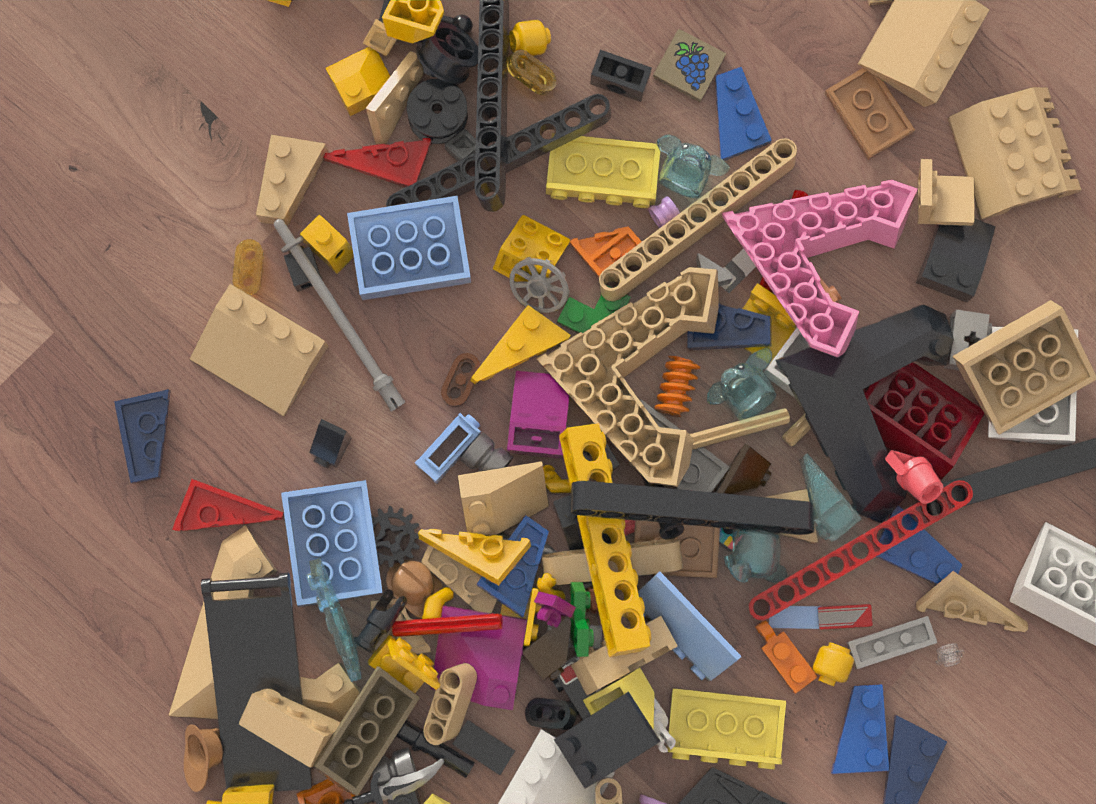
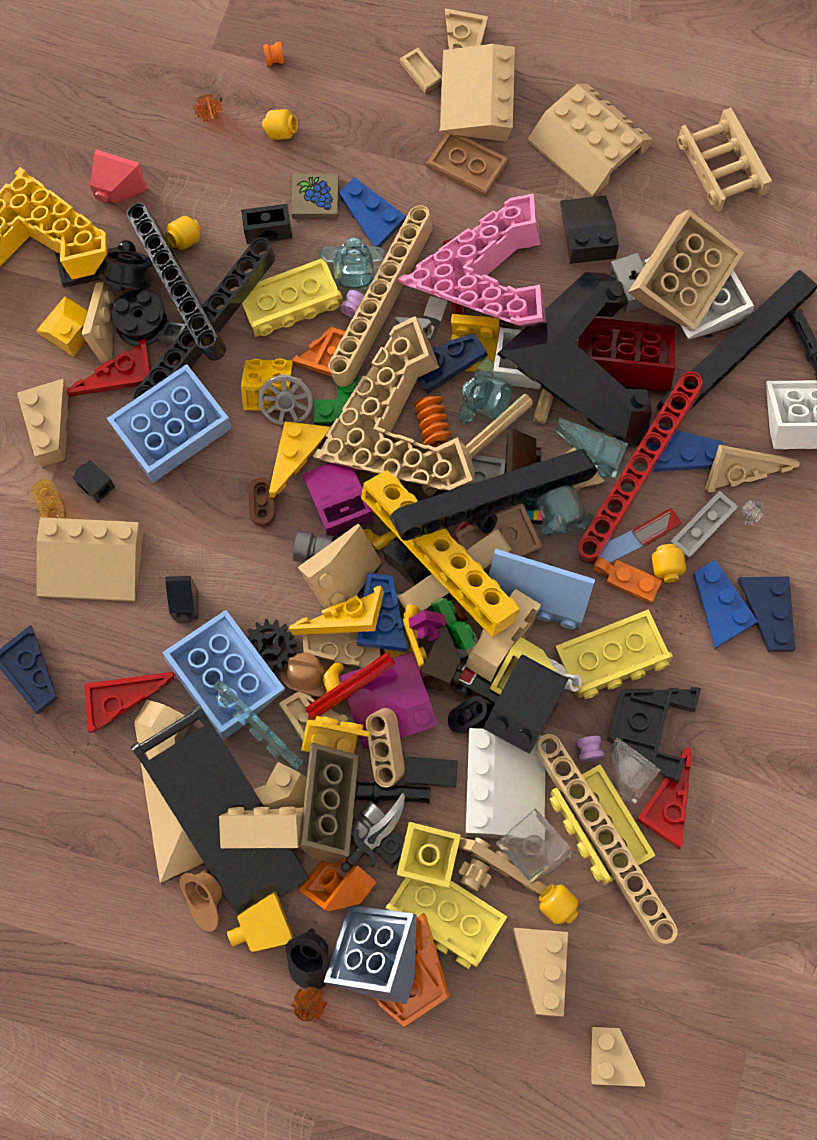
camera: 20 degrees left, 10 degrees down
light grey bar [274,219,405,411] -> none
yellow torso [300,215,354,274] -> none
black piece [352,589,407,654] -> none
tan tile [363,19,397,56] -> none
light blue window [415,413,481,484] -> none
clear yellow plate [507,50,557,95] -> none
coral piece [885,450,943,504] -> none
tan bracket [918,159,974,226] -> none

